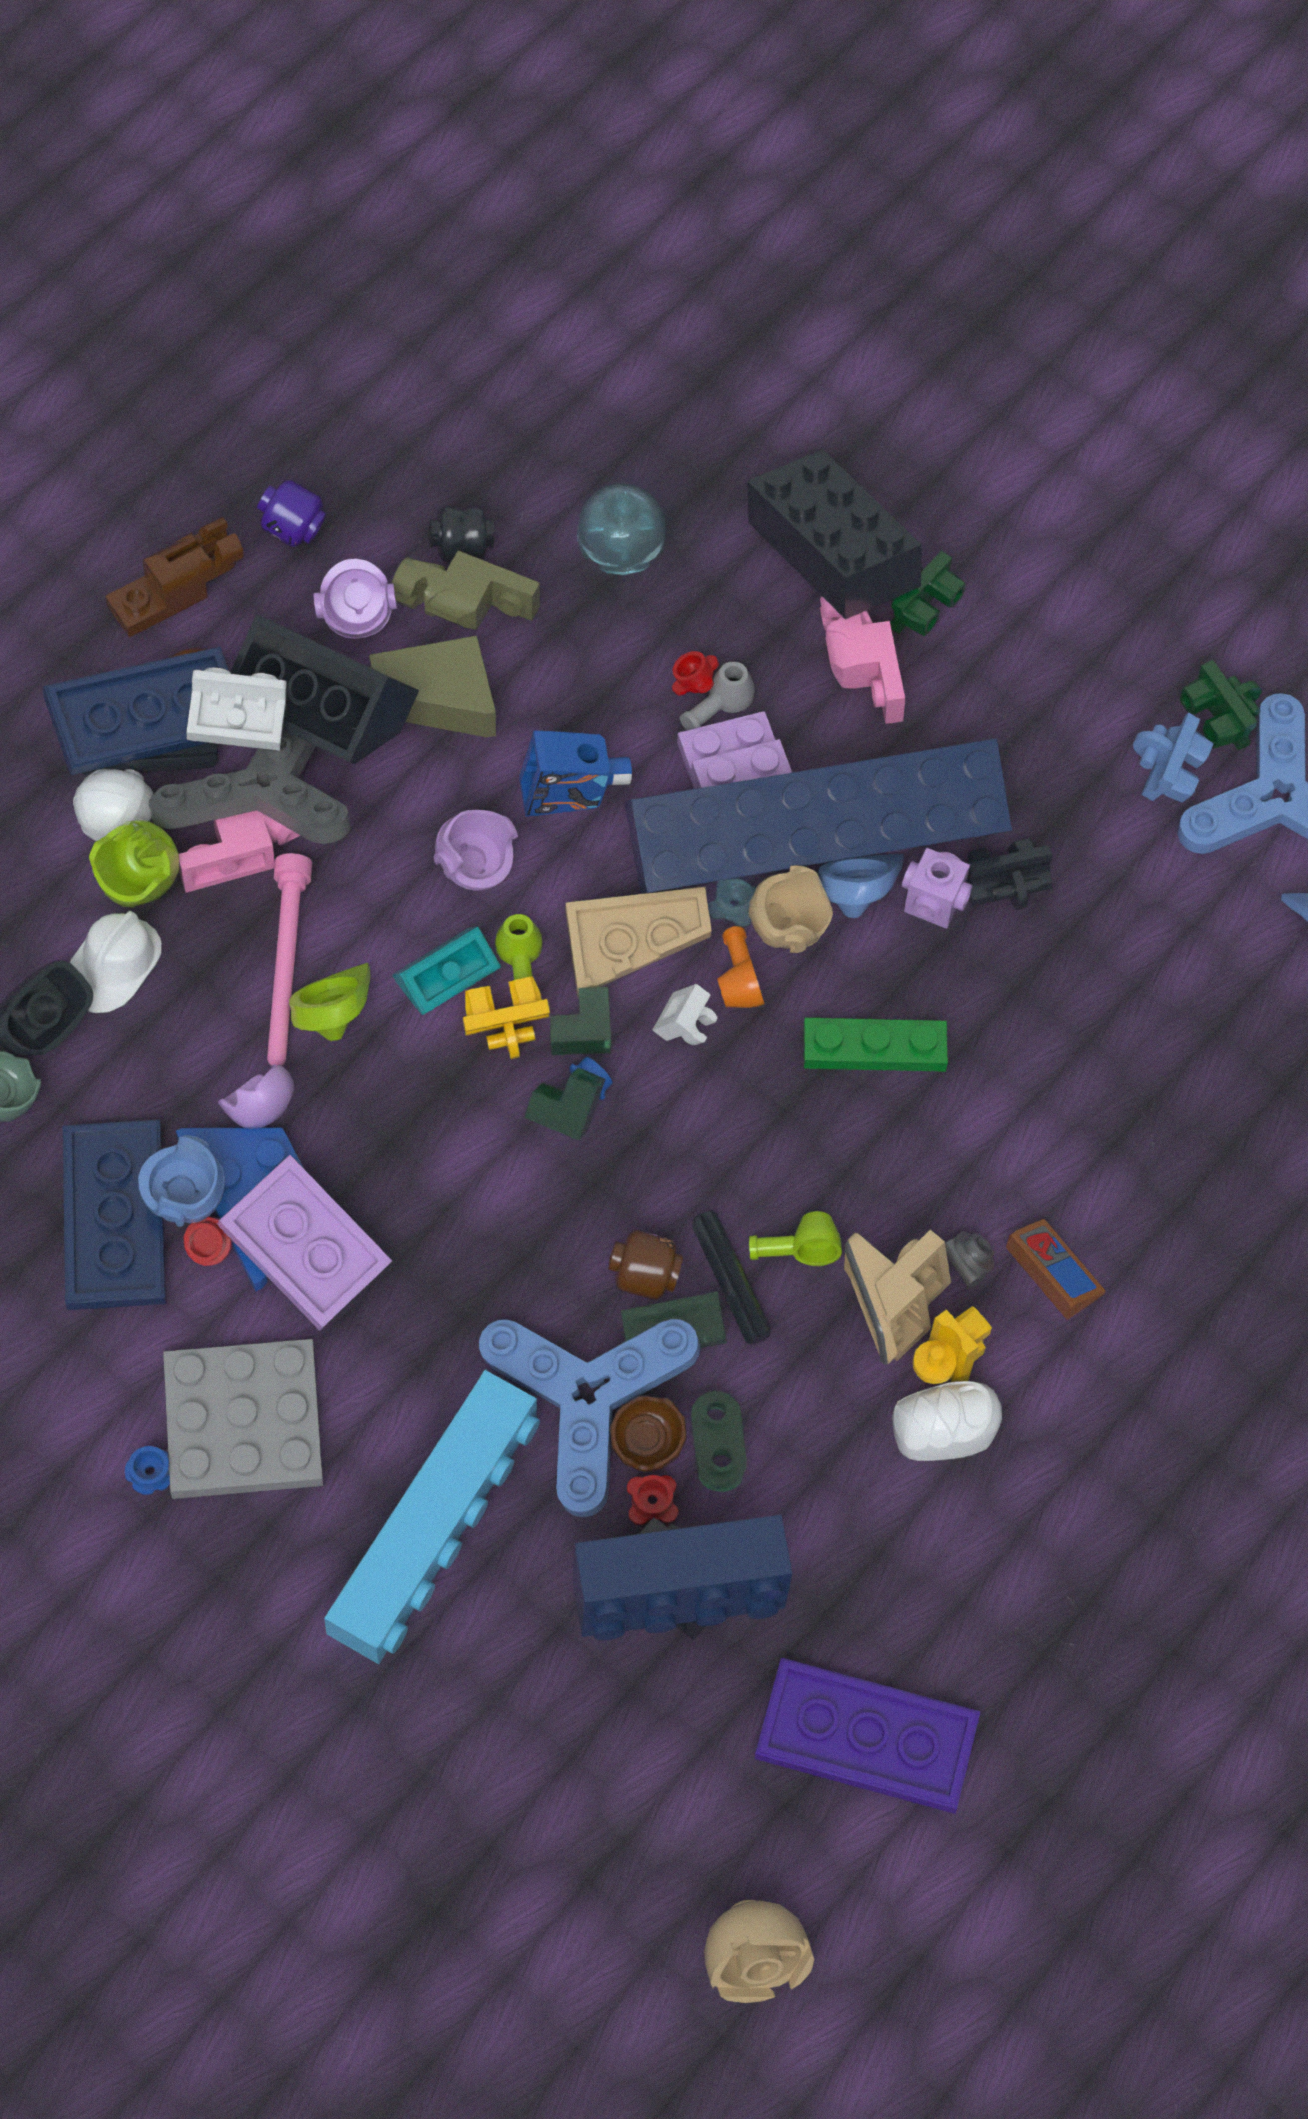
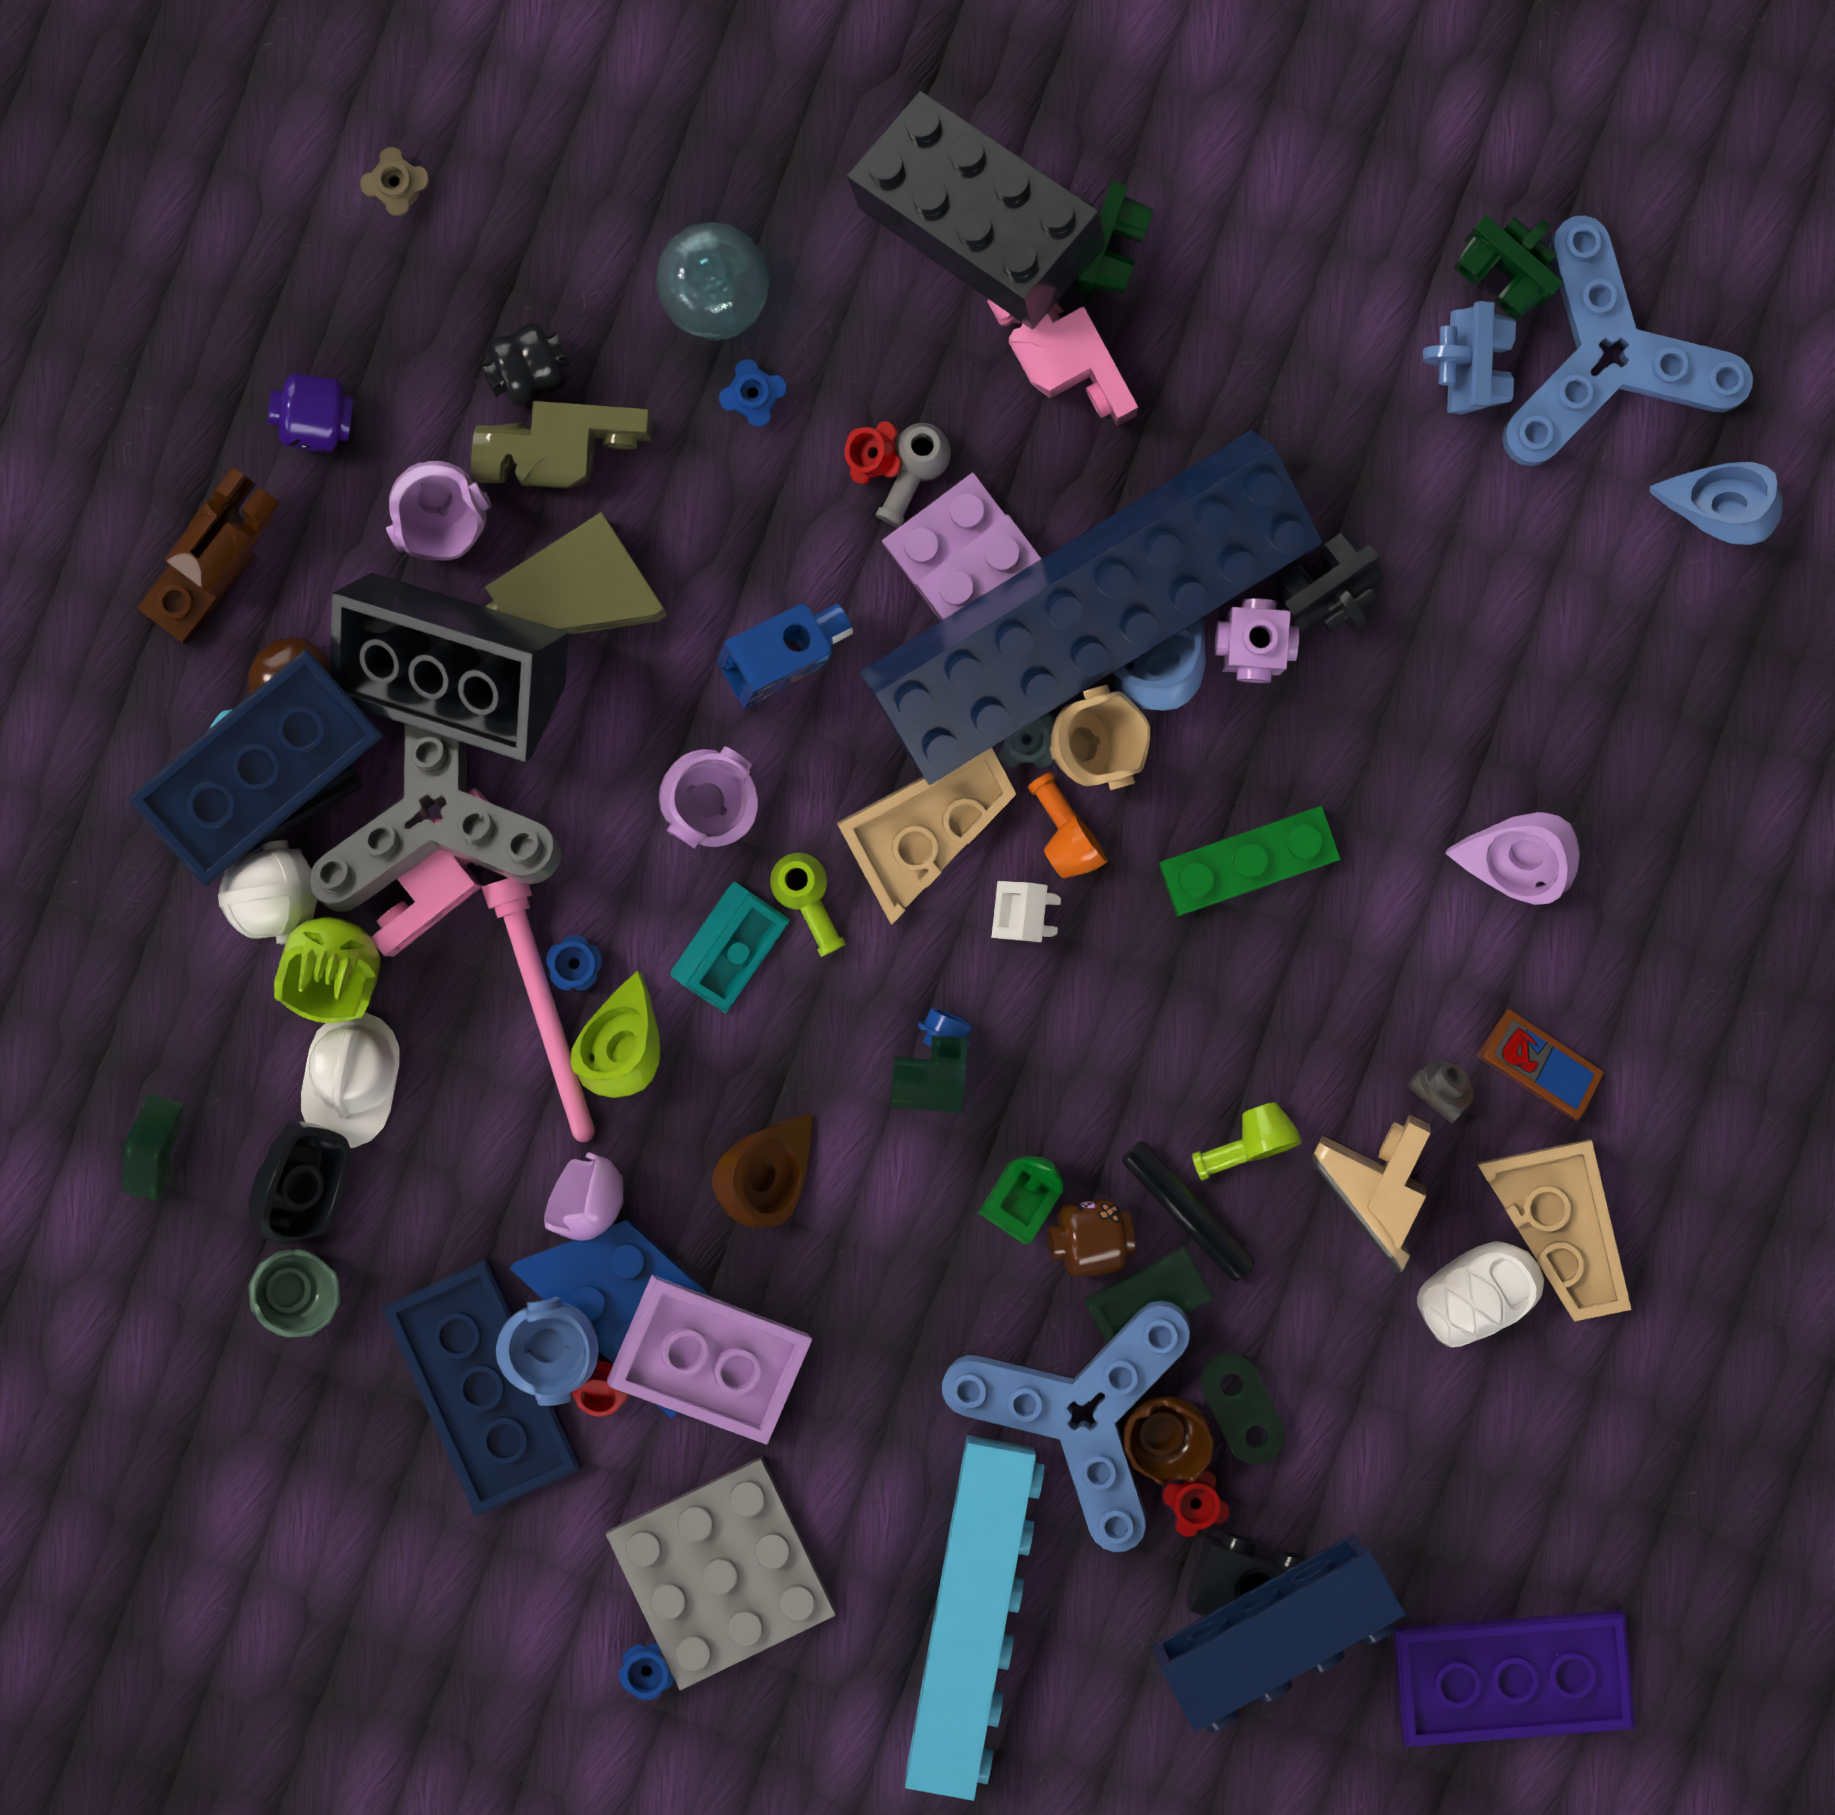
camera: 10 degrees left, 25 degrees up
white bracket [187,668,287,751] -> none
yellow hips [463,976,550,1059] -> none
clear green piece [550,987,611,1055] -> none
yellow hips [913,1306,992,1384] -> none
none -> dark tan plate [360,147,429,216]
none -> blue plate [546,935,603,991]
none -> reddish brown piece [711,1113,813,1229]
none -> blue plate [719,359,786,427]
none -> green plate [978,1156,1064,1245]
none -> lavender piece [1445,812,1580,905]
none -> tan wing [1477,1139,1632,1321]

